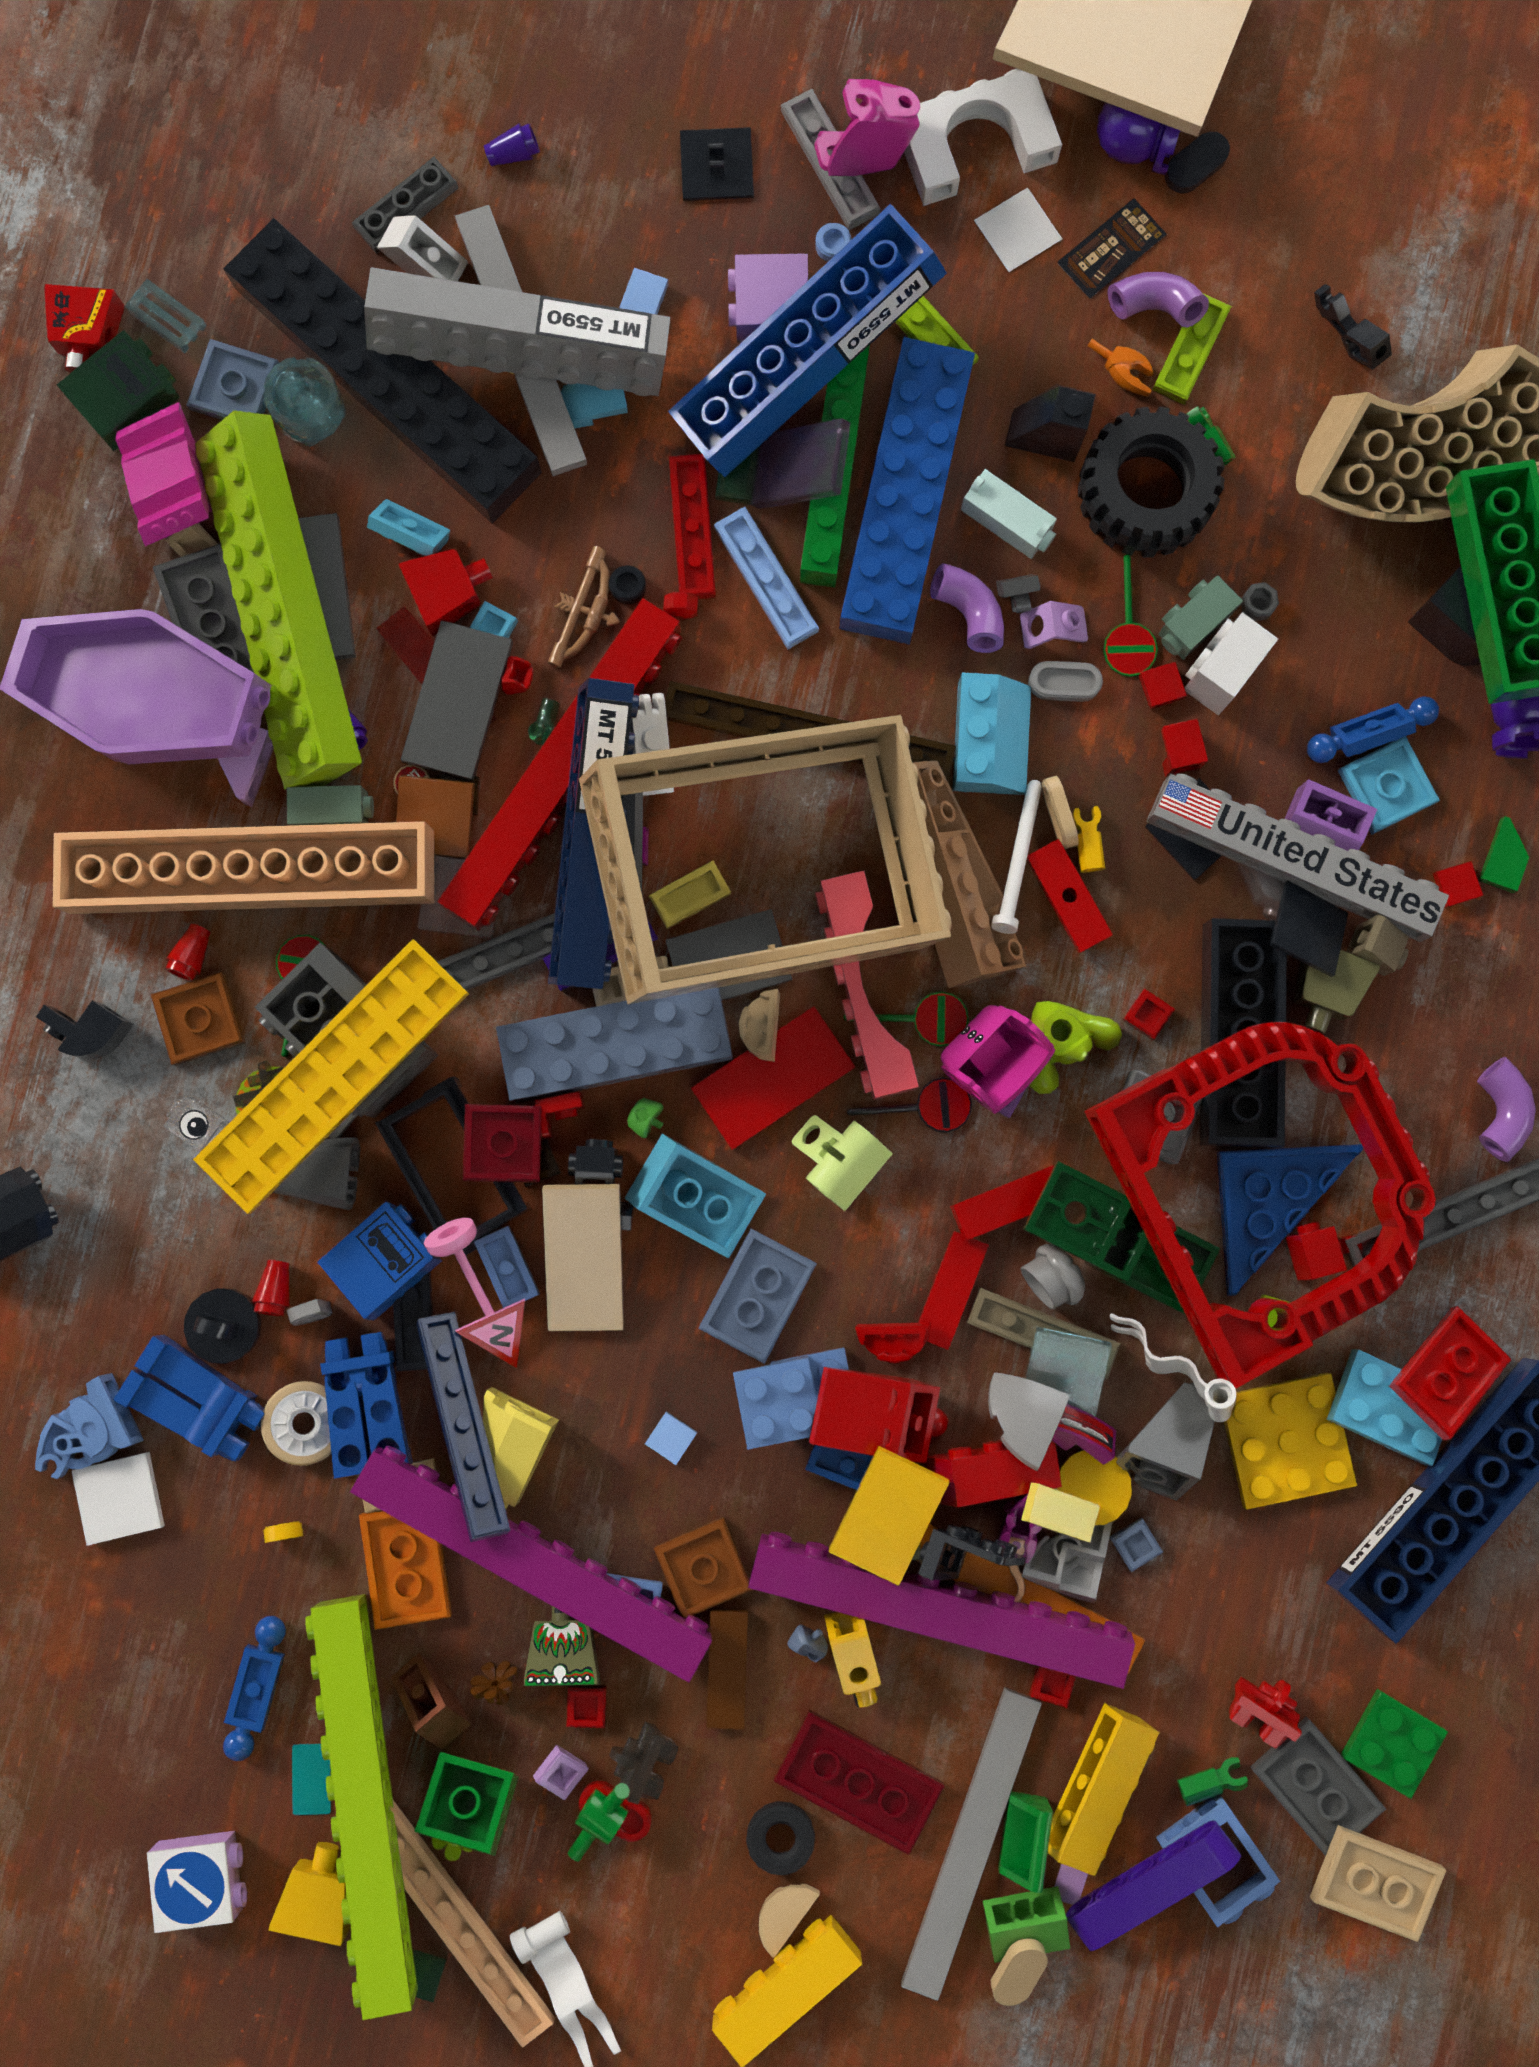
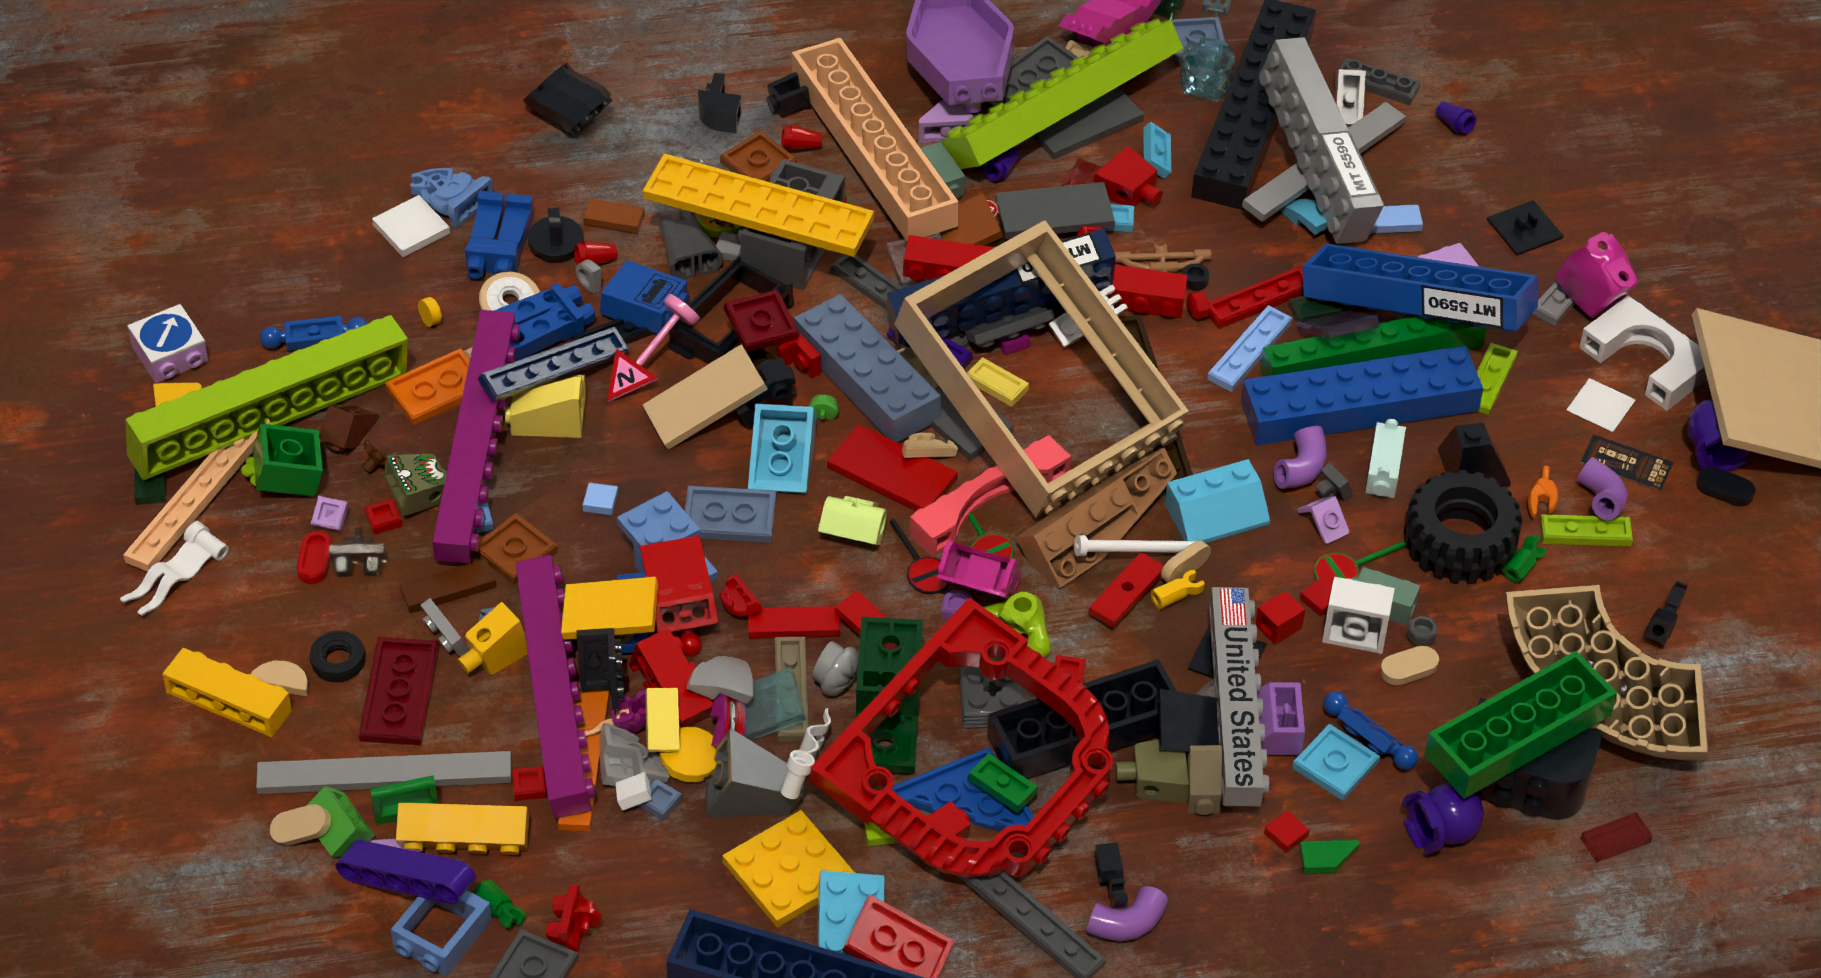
camera: 65 degrees right, 35 degrees down
medium blue plate [474,1226,540,1308] -> none
green piece [568,1783,630,1862] -> none
light grey tile [1028,661,1103,702] -> none
none -> light grey plate [421,598,469,658]
none -> dark orange tile [584,199,645,234]
none -> white tile [616,772,652,811]
none -> black window [766,72,811,117]
none -> green plate [968,753,1038,813]
none -> black piece [1094,842,1128,908]
none -> tan tile [1380,646,1439,686]

